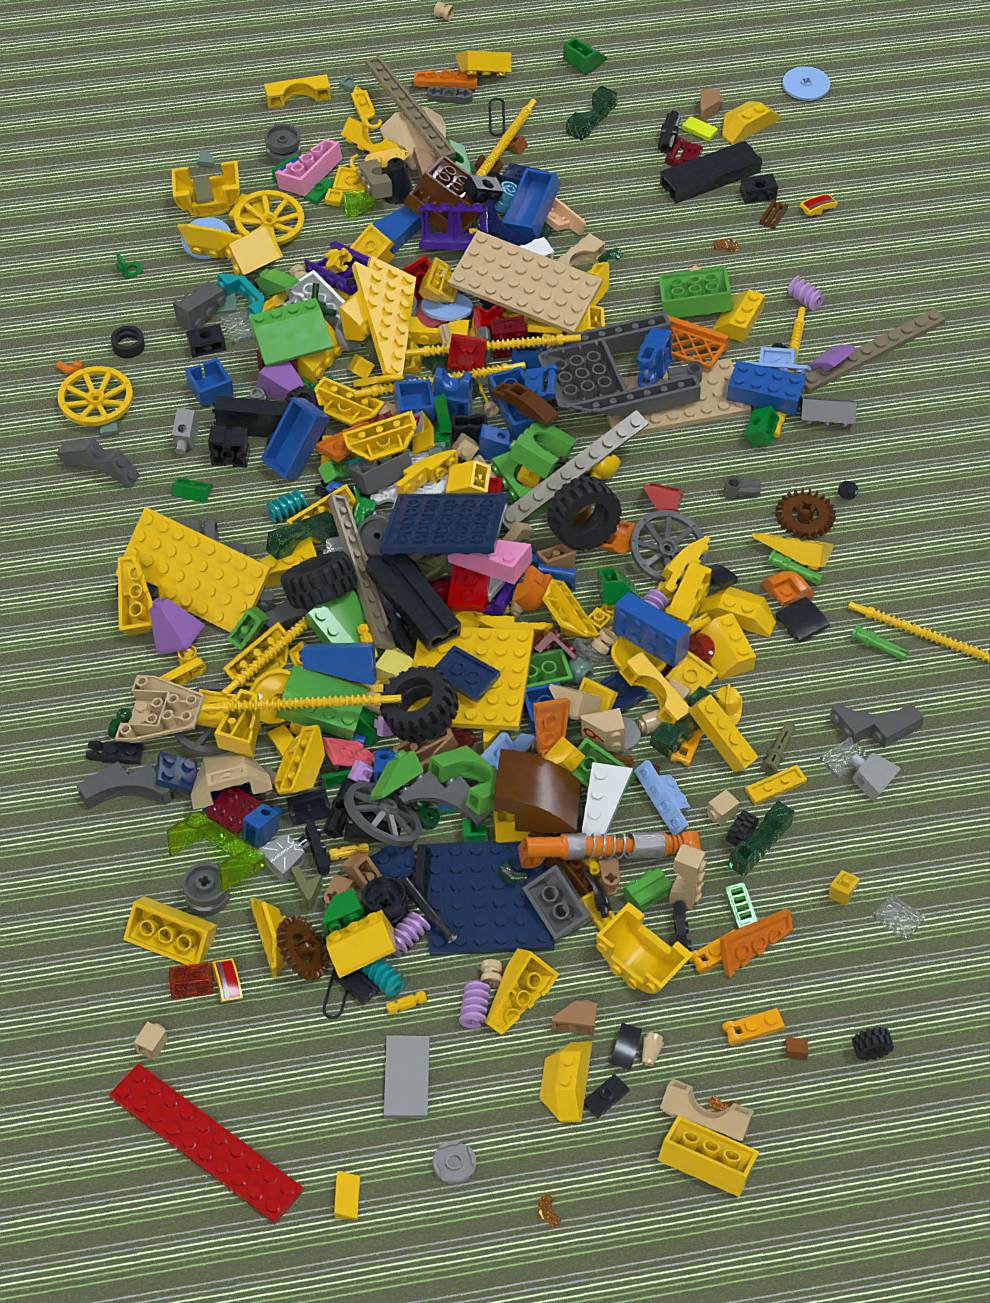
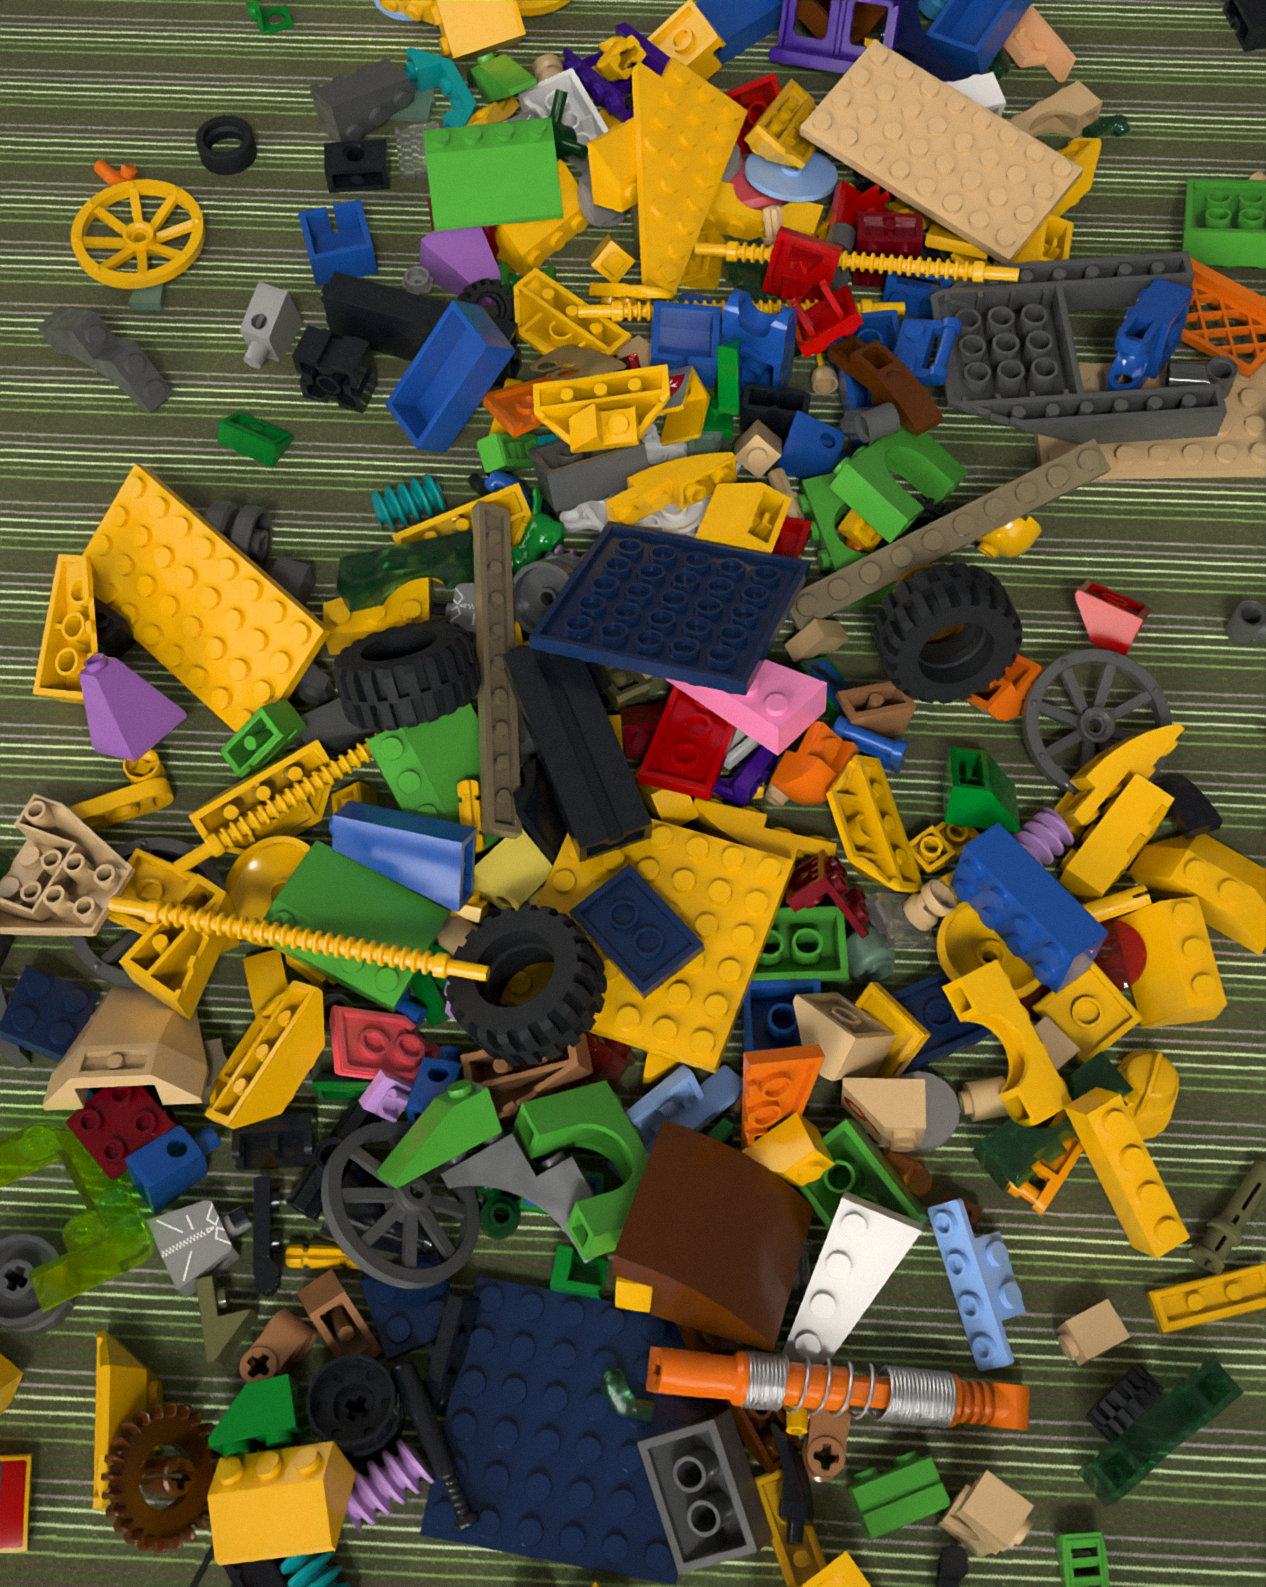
camera: 15 degrees right, 10 degrees up
none -> piece [529,345,627,380]
none -> yellow slope [569,403,640,453]
none -> red plate [790,279,864,359]
none -> dark grey piece [840,402,900,443]

